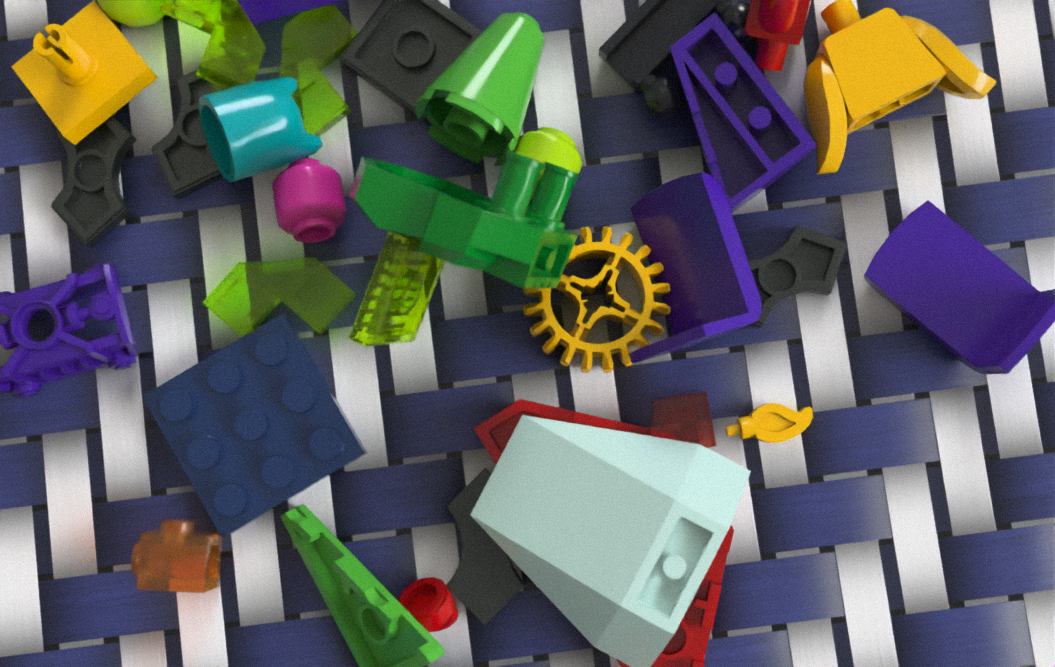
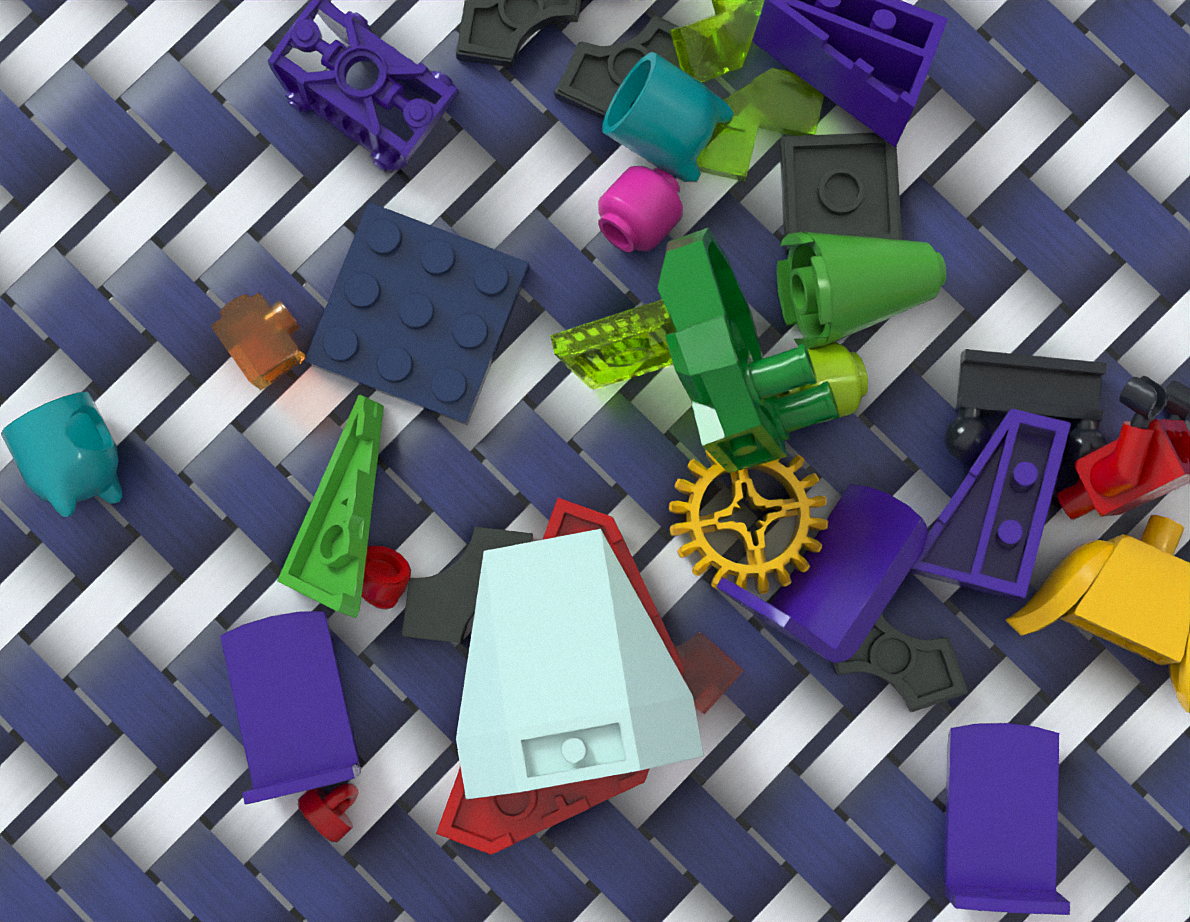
camera: 50 degrees right, 0 degrees up
clear neon green tile [202,257,357,338] -> none
yellow piece [725,403,813,443] -> none

